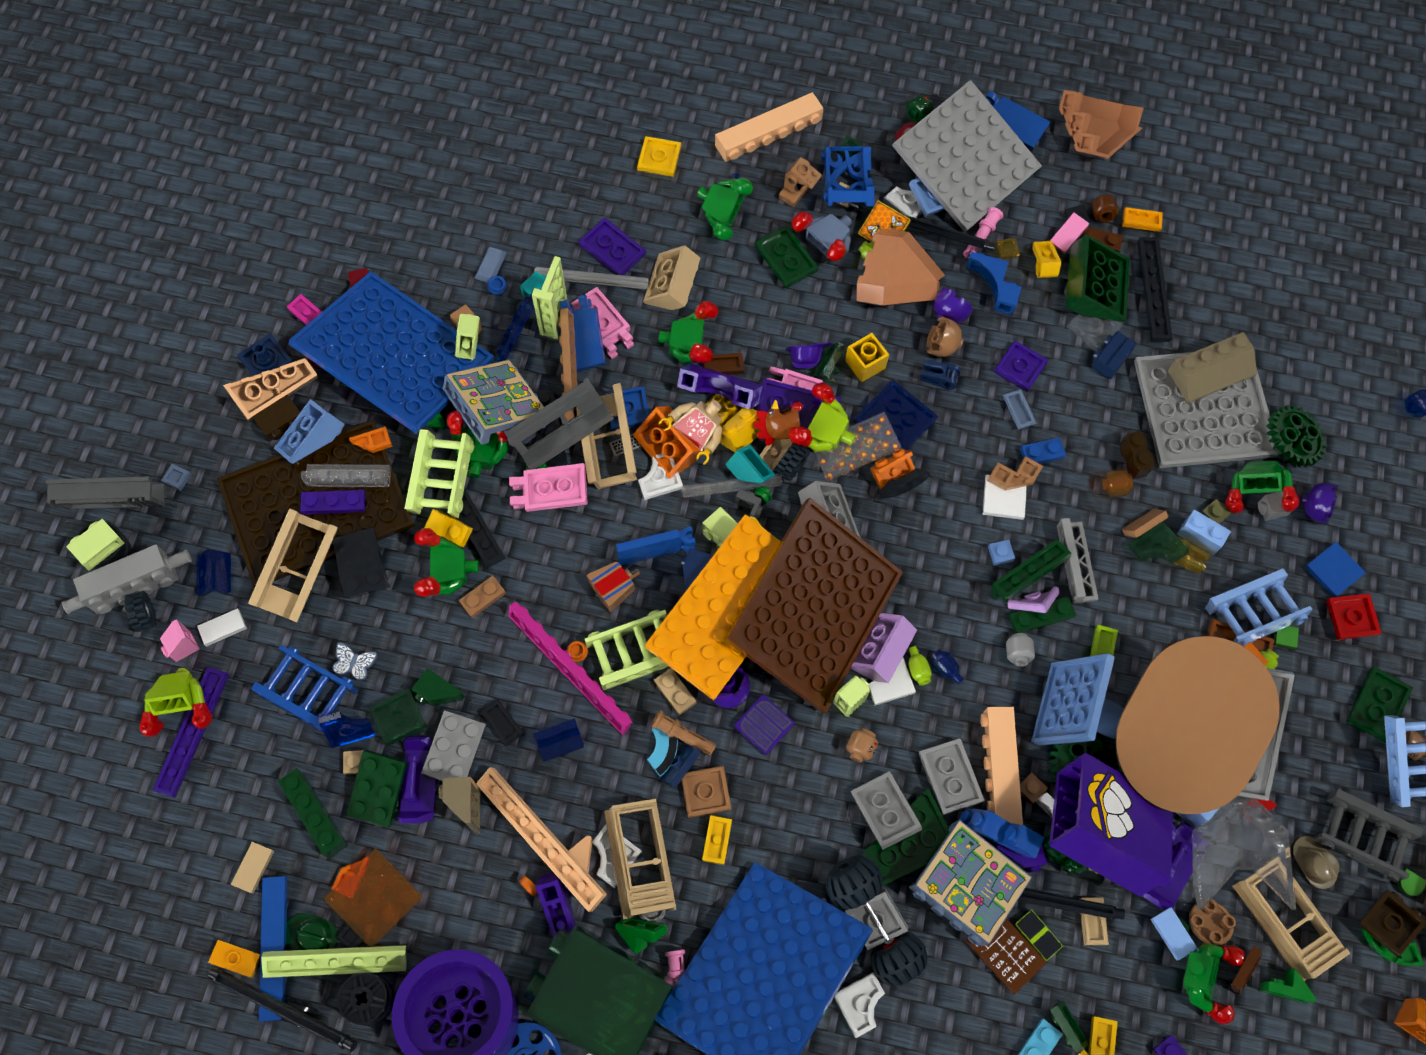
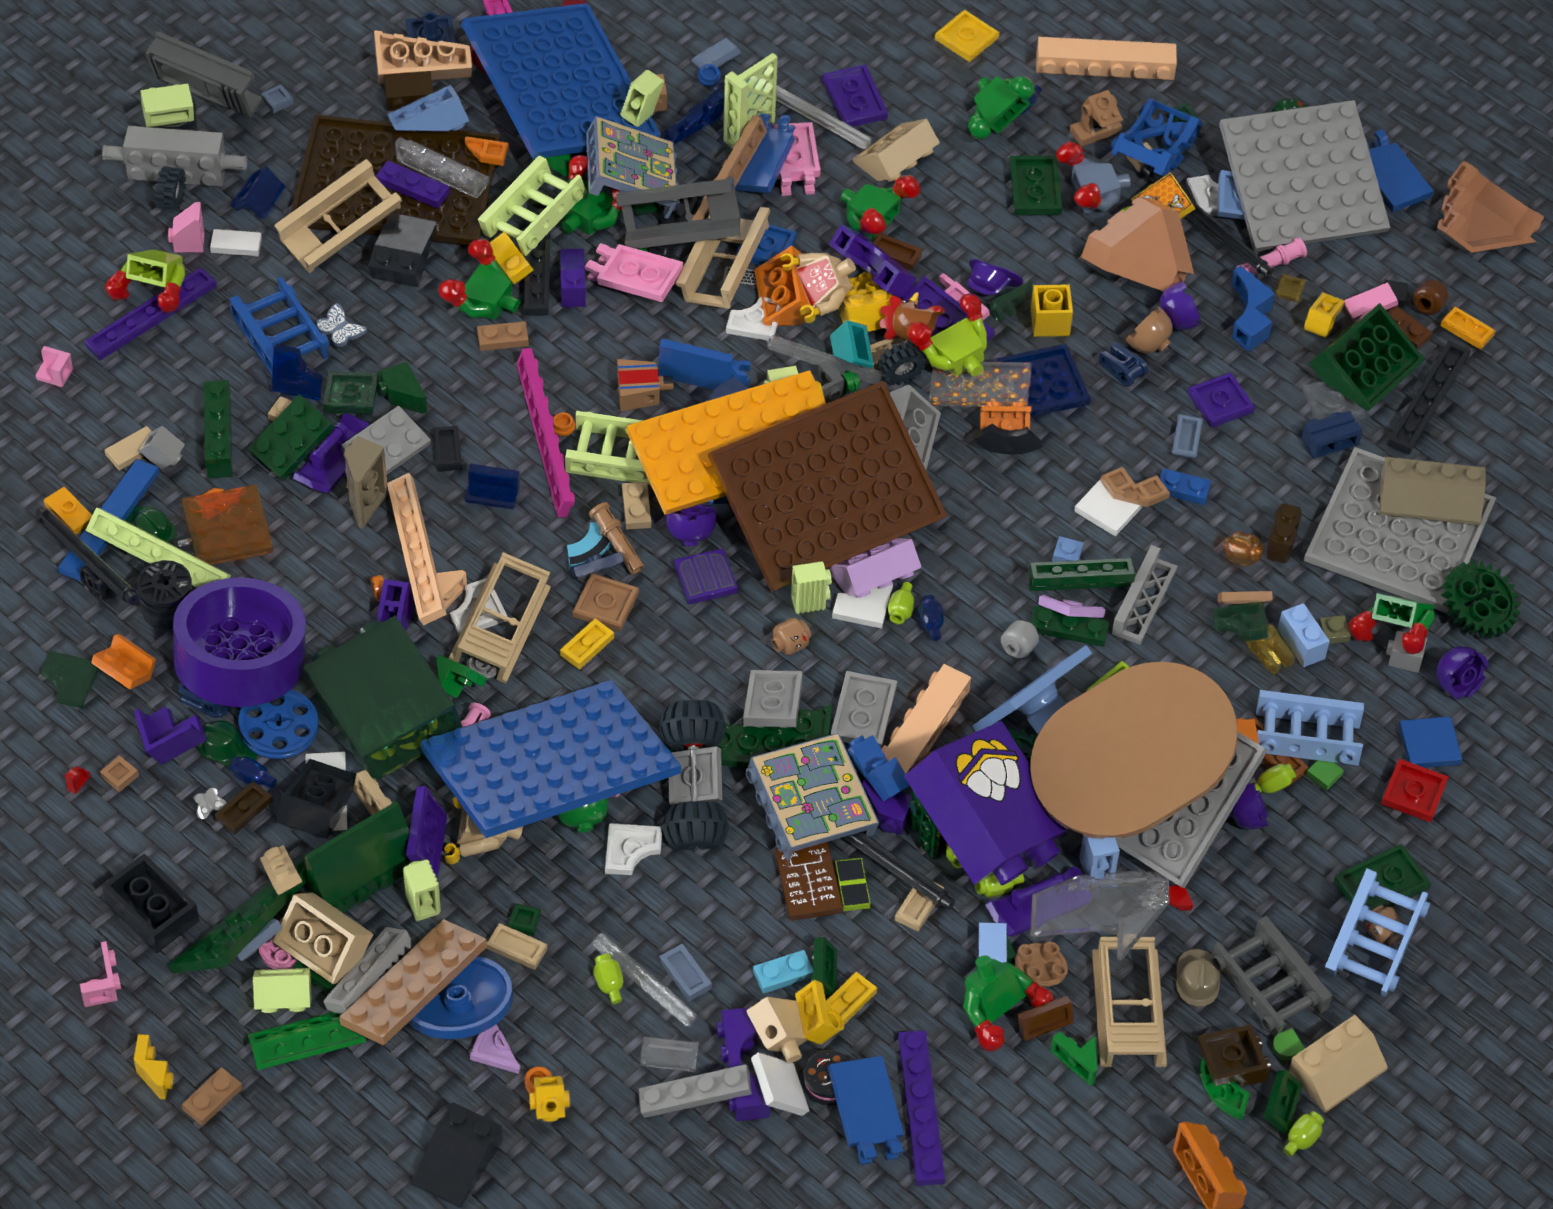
camera: 30 degrees right, 15 degrees down
none -> bright pink panel [36,346,73,387]
none -> light grey brick [139,426,185,470]
none -> dark purple slope [560,249,586,307]

